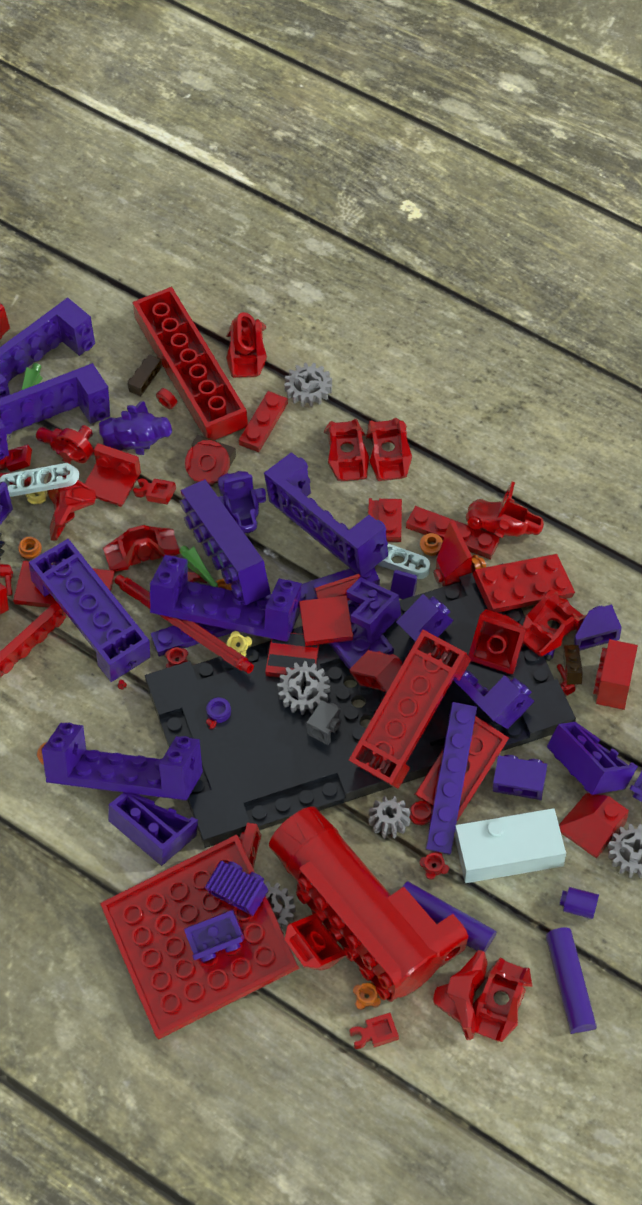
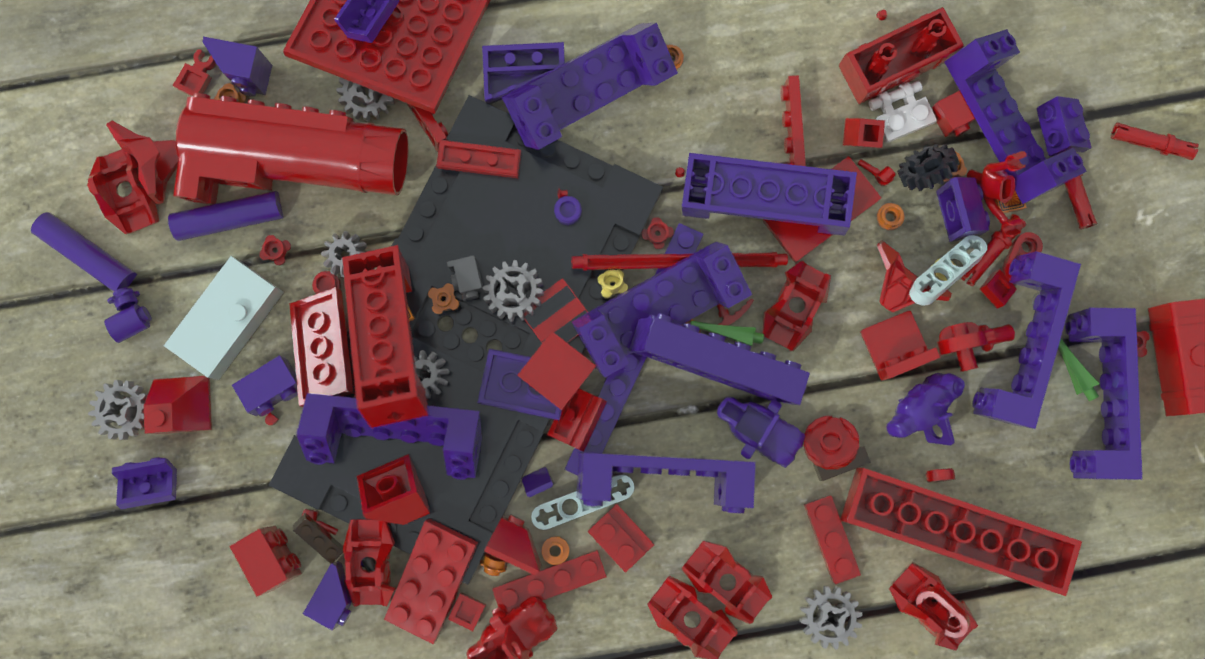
camera: 135 degrees right, 25 degrees up
dark brown piece [127,354,162,397] -> none
red plate [133,478,176,505] -> none
dark purple brick [205,861,268,916] -> none
red slope [285,913,346,970] -> none
dark purple panel [346,577,401,643] -> none
red brick [349,650,402,692] -> none
dark purple plate [425,702,477,855] -> none
dark purple wedge [547,722,638,795] -> none
none -> dark purple plate [107,287,140,311]
none -> dark purple slope [202,36,273,97]
none -> orange plate [428,283,459,314]
none -> red tile [436,140,522,178]
none -> red plate [448,592,486,631]

